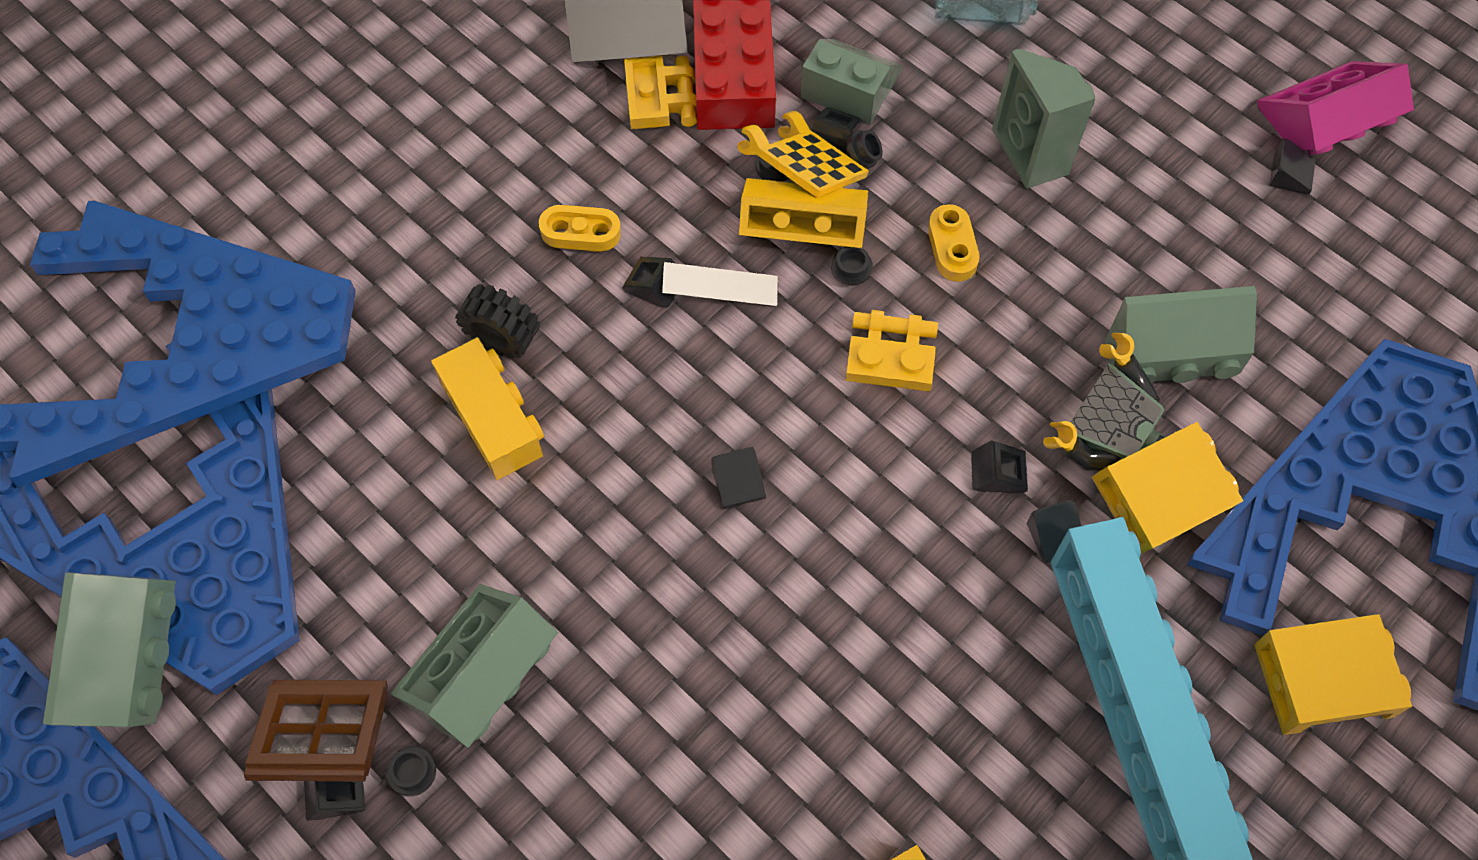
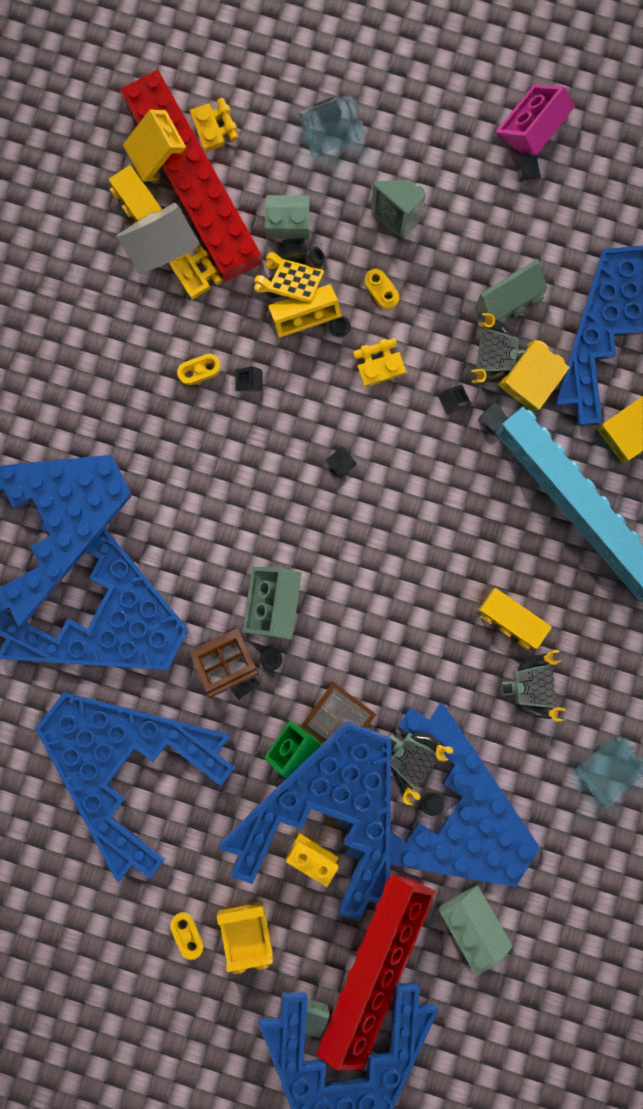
camera: 25 degrees left, 20 degrees up
sand green slope [43,572,176,727] -> none
yellow brick [431,337,545,481] -> none
black tyre [455,284,540,359] -> none
white sticker [662,262,778,306] -> none

